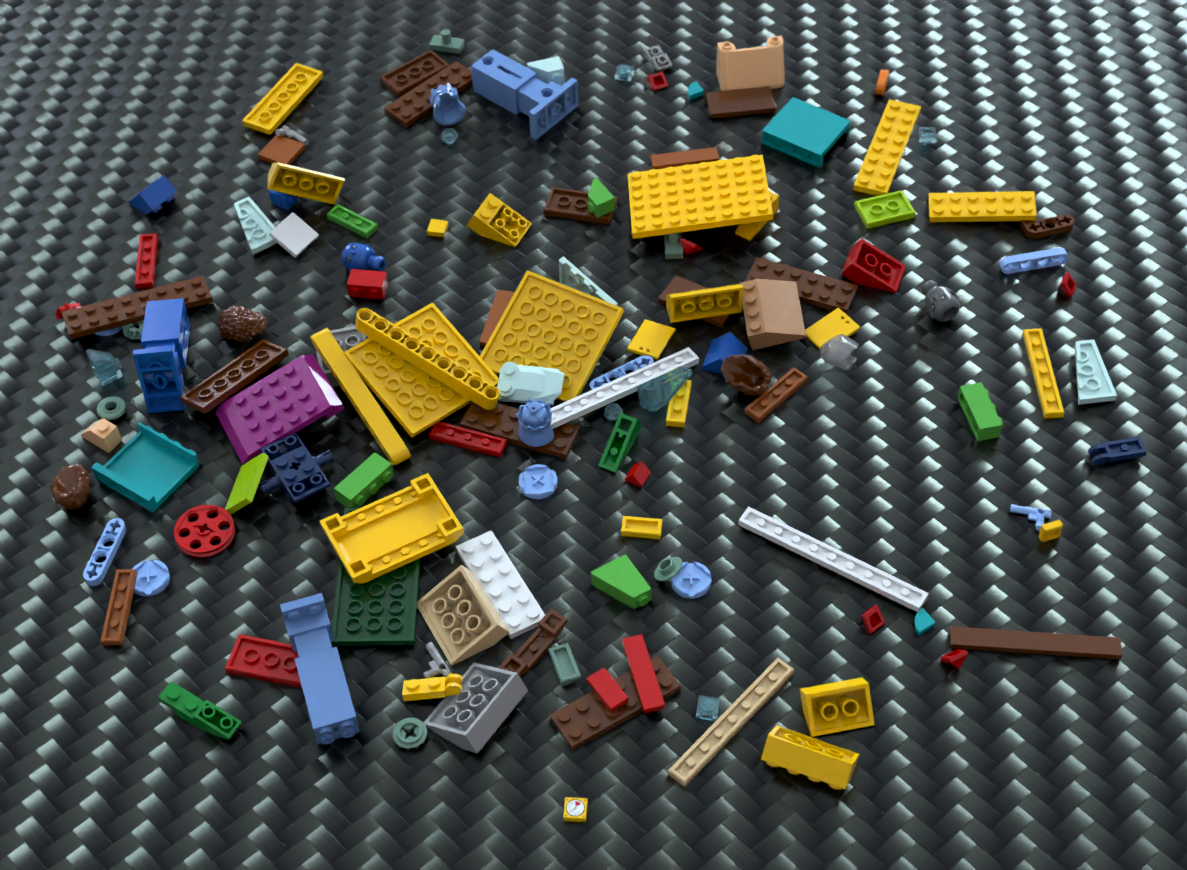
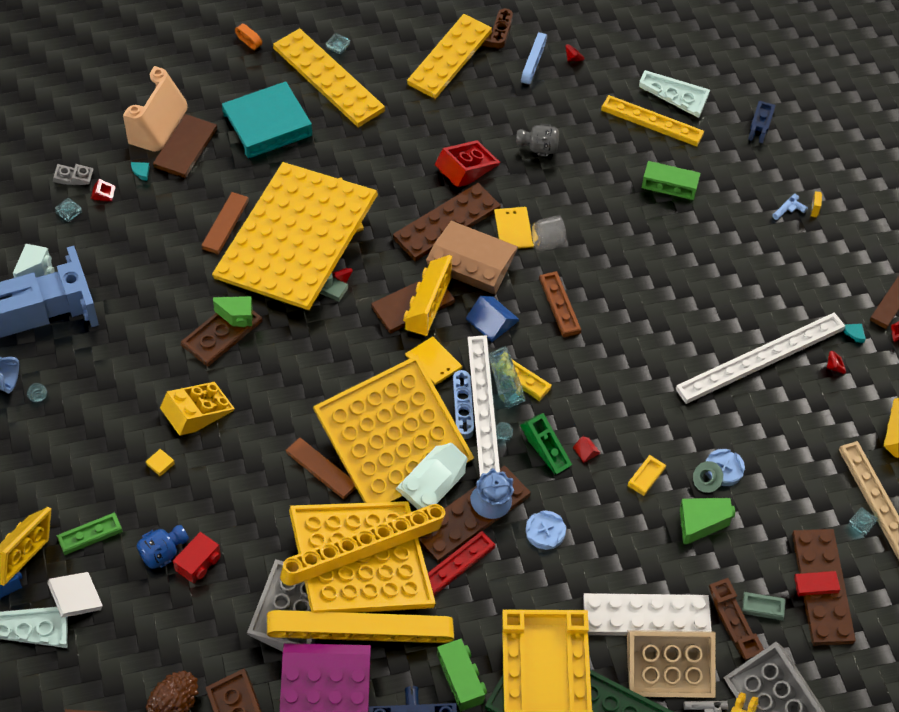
camera: 65 degrees left, 5 degrees up
light aqua wing [559,256,618,306] -> none
red tile [622,634,665,713] -> none
reddish brown piece [720,354,772,396] -> none
lime tile [854,190,916,229] -> none

